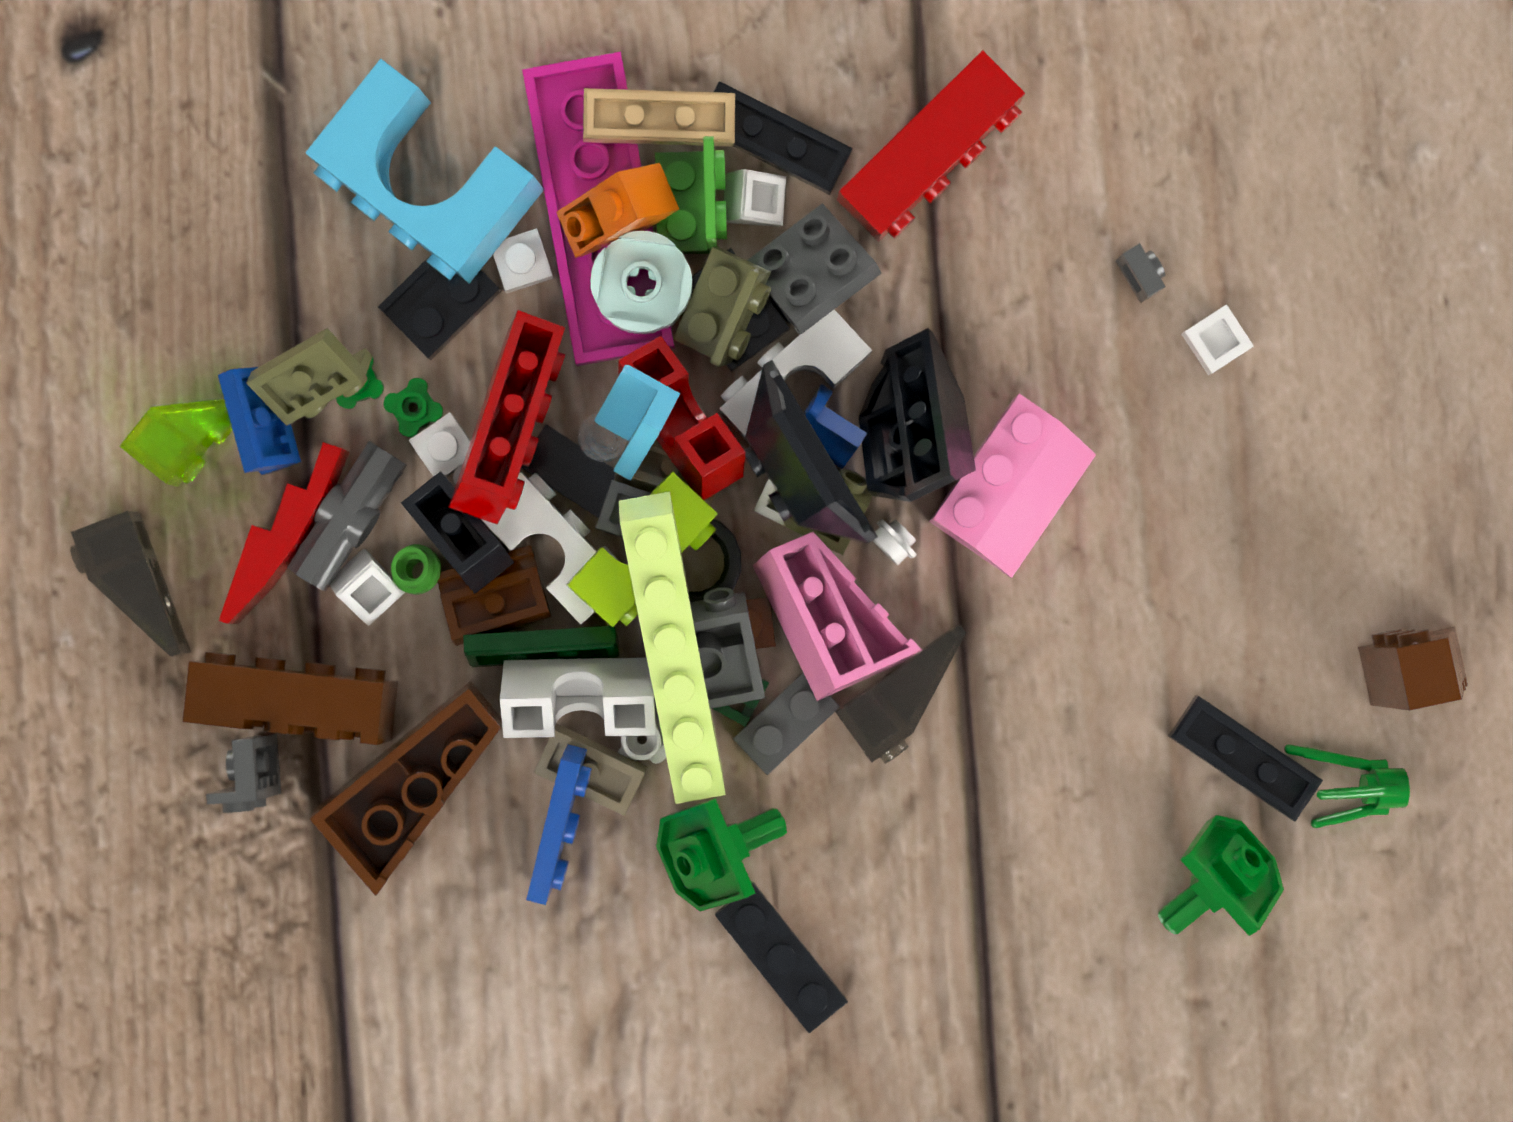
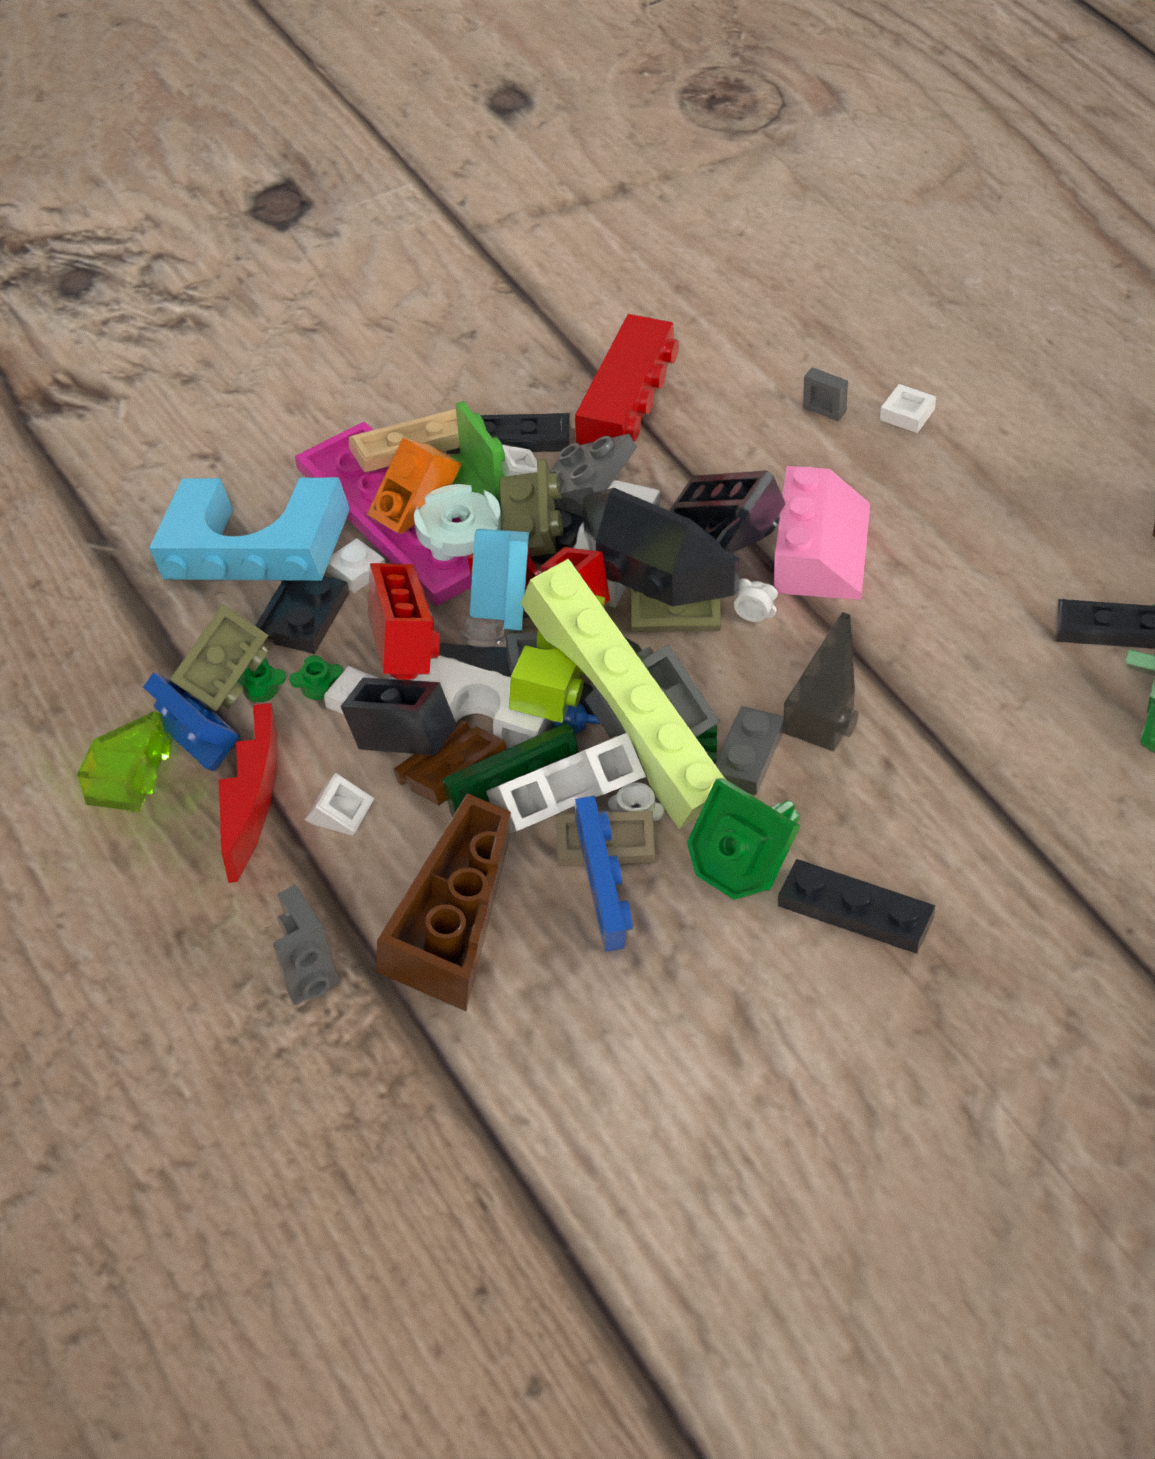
camera: 20 degrees left, 40 degrees down
clear smoke slope [70,511,192,657] -> none
reddish brown wedge [182,652,398,745] -> none
dark grey piece [287,441,407,591] -> none
bright green plate [391,544,441,595] -> none
bright pink wedge [753,532,922,701] -> none

